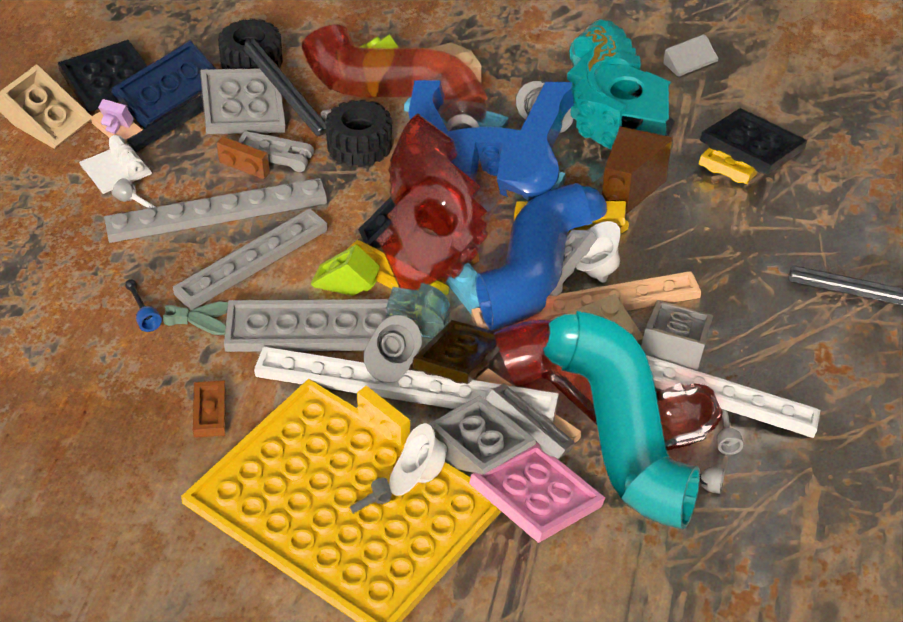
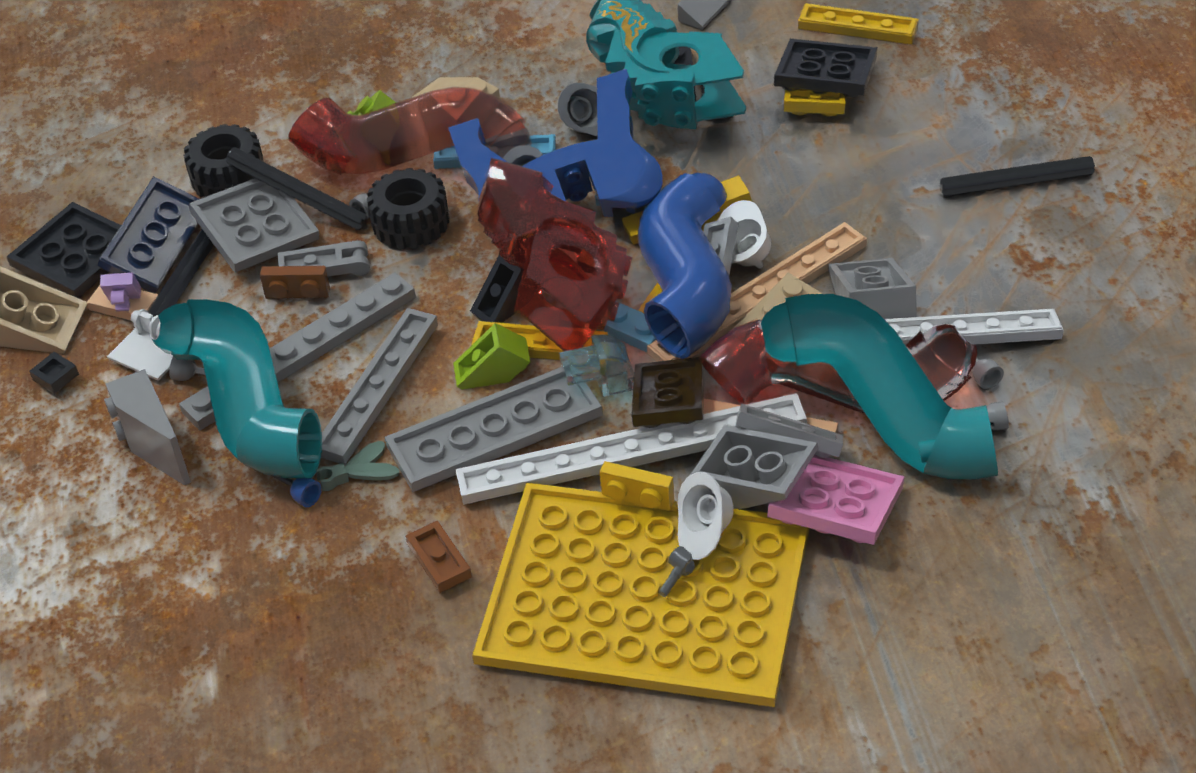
camera: 20 degrees left, 0 degrees up
light grey piece [364,315,422,383] -> none
reddish brown slope [602,127,673,214] -> none
none -> black plate [29,352,79,394]
none -> light grey slope [104,369,191,485]
none -> teal animal [152,299,322,478]
none -> yellow tile [798,3,918,44]

